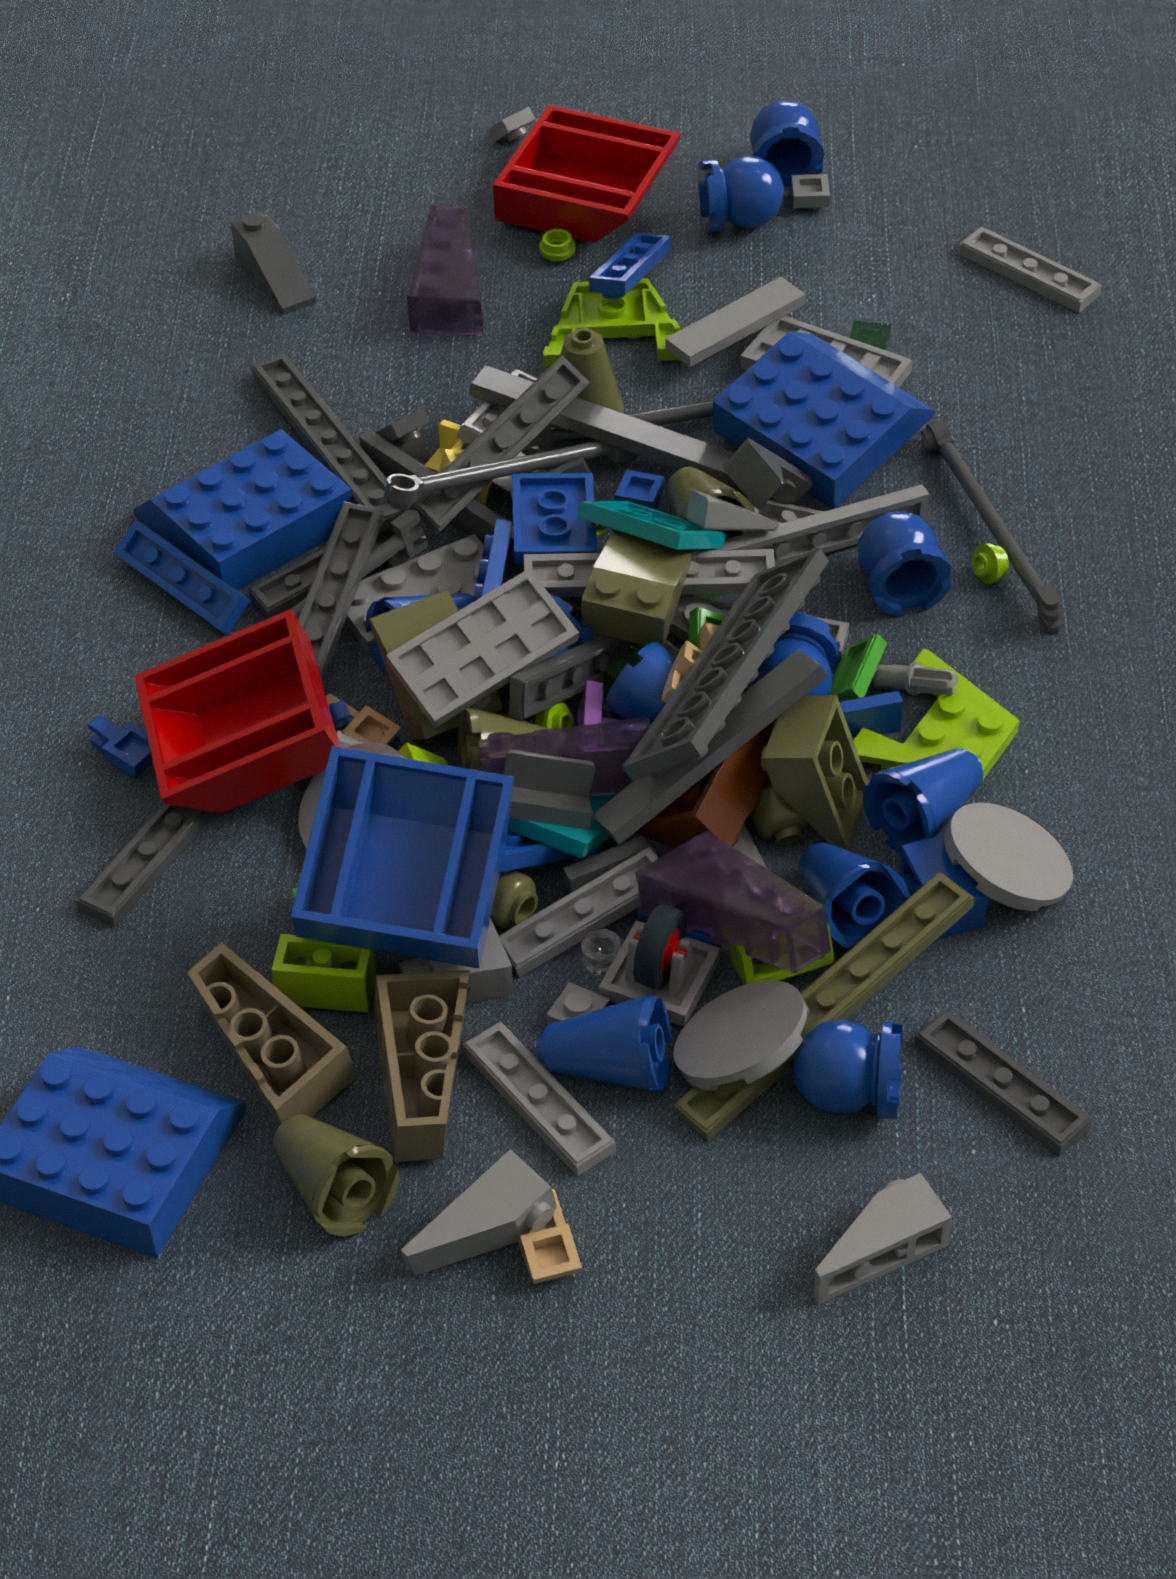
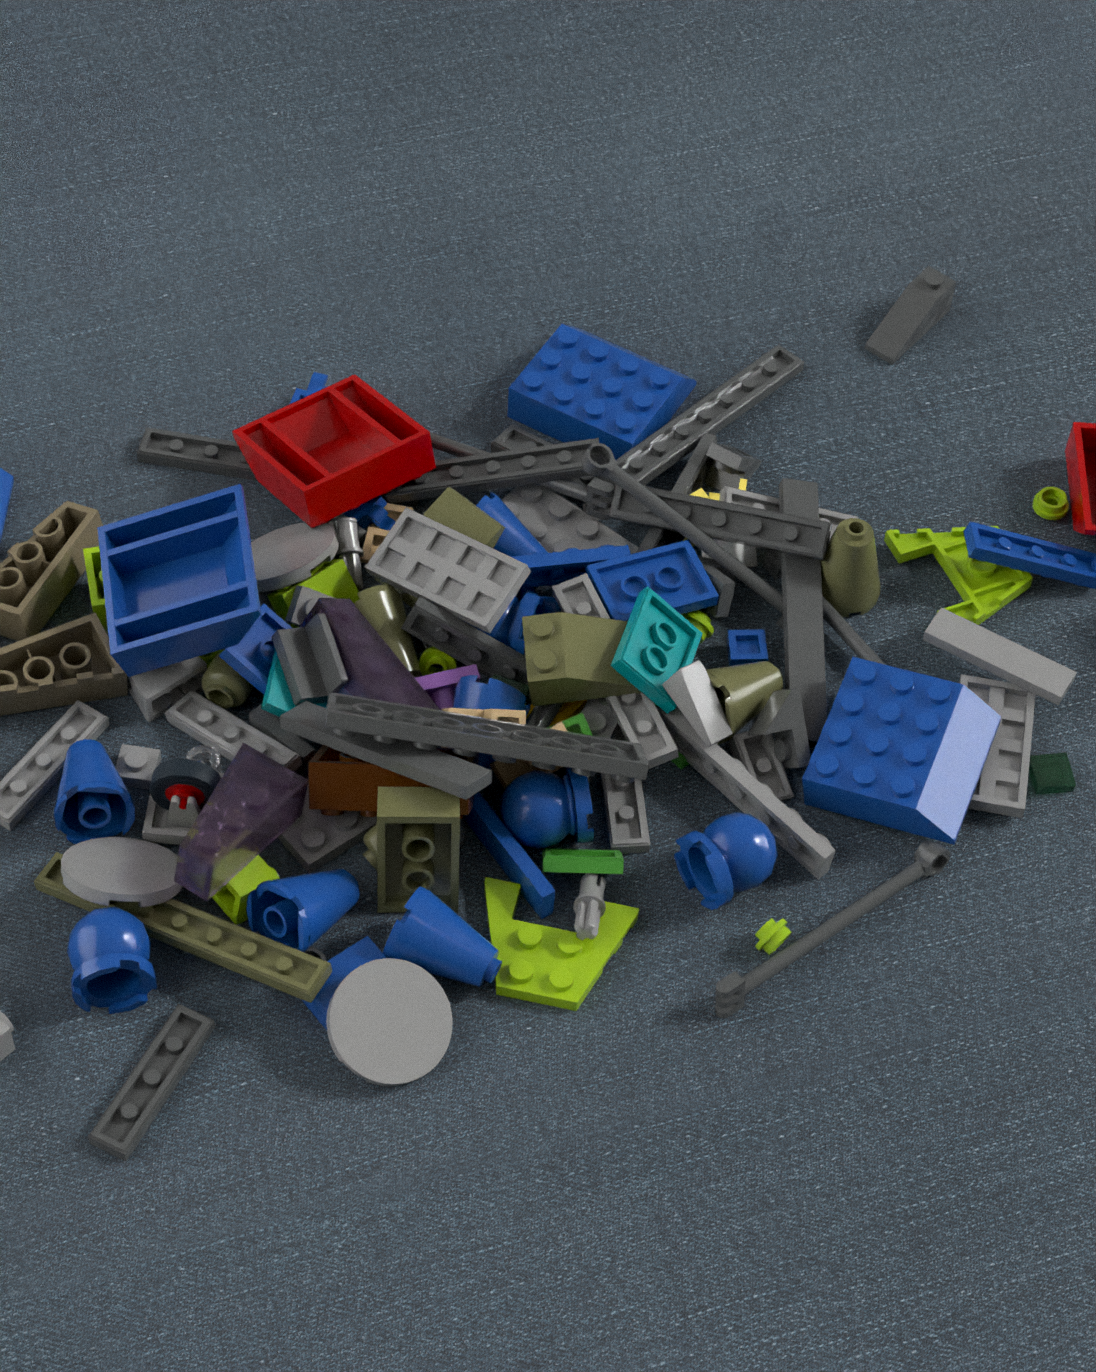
camera: 65 degrees right, 5 degrees up
blue plate [114,519,251,634] -> none
clear purple wedge [407,204,484,336] -> none

